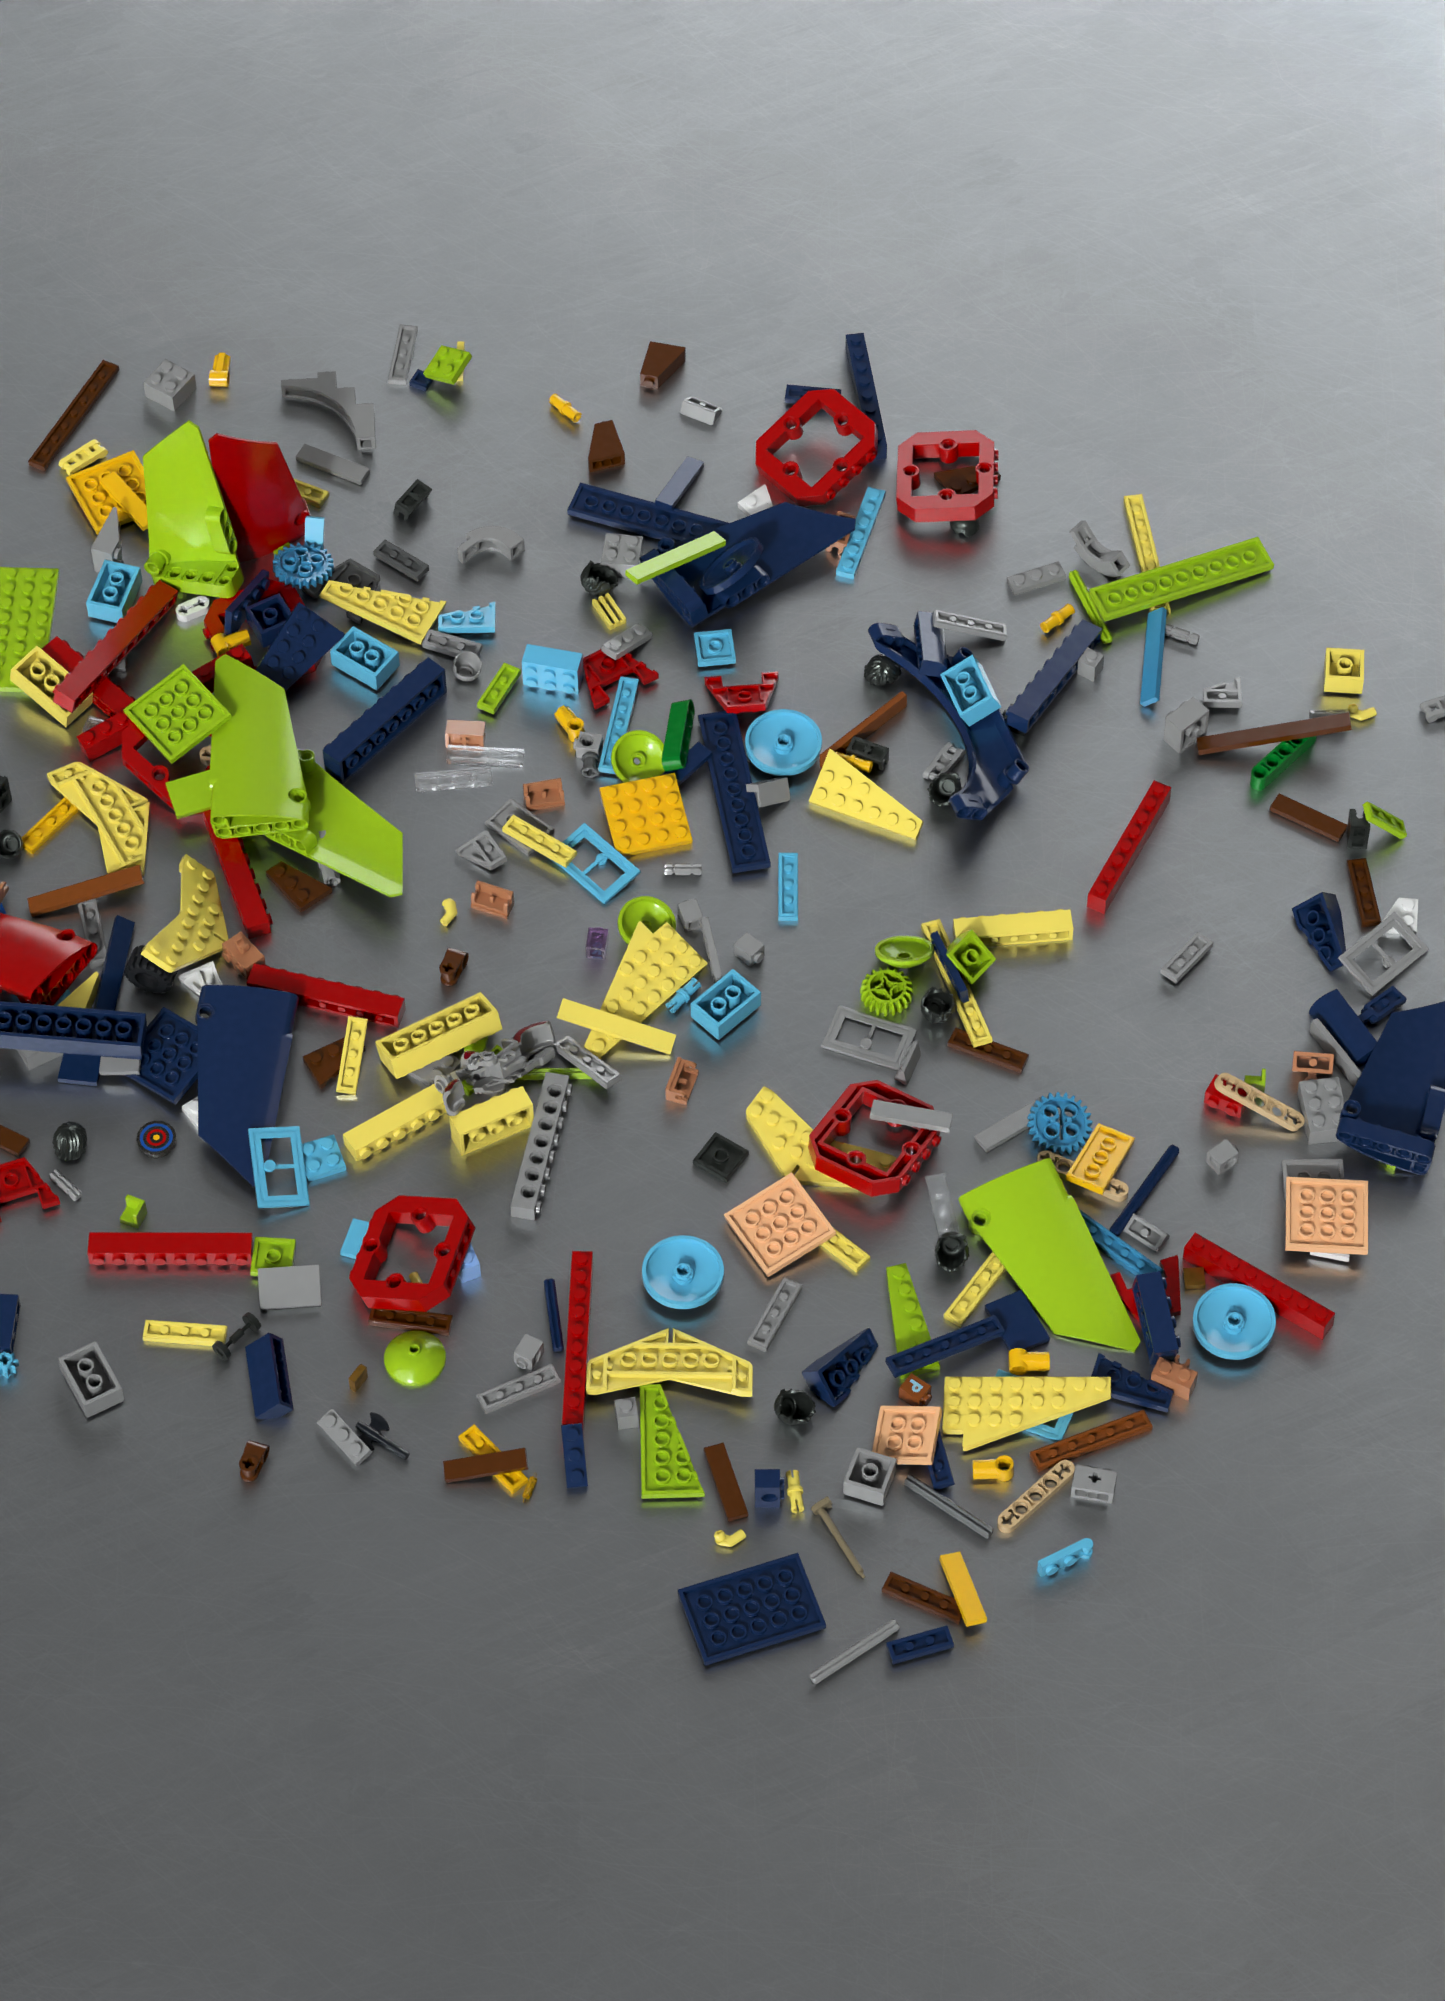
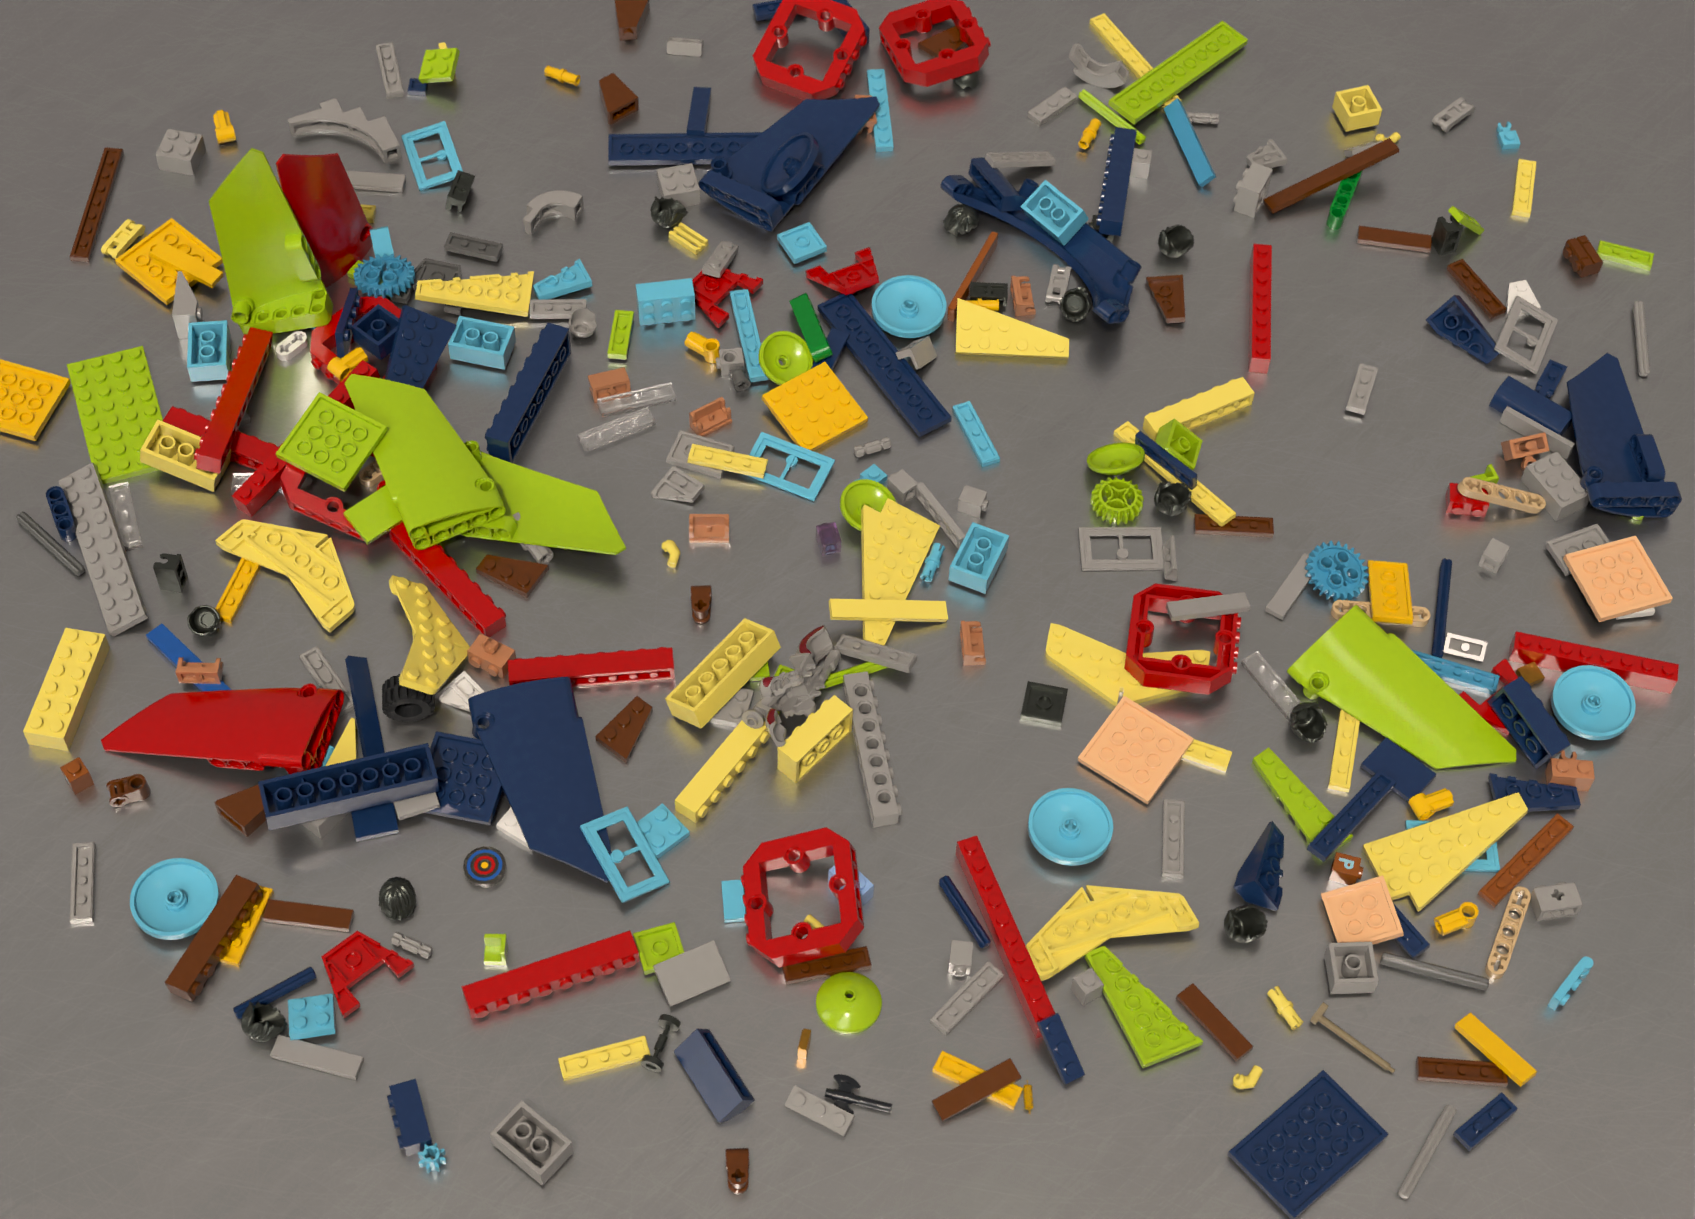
camera: 25 degrees left, 0 degrees up
dark orange tile [27,865,144,917] -> none
light yellow tile [336,1016,368,1095] -> none
lime tile [625,531,726,585] -> none
white wing [738,484,773,516] -> none
dark blue brick [755,1469,784,1508] -> none
none -> medium azure door [401,121,463,191]
none -> medium azure plate [853,464,888,484]
none -> nougat hinge [1010,276,1036,316]
none -> reddish brown wing [1146,275,1185,323]
none -> pearl dark grey hair [1158,224,1194,258]

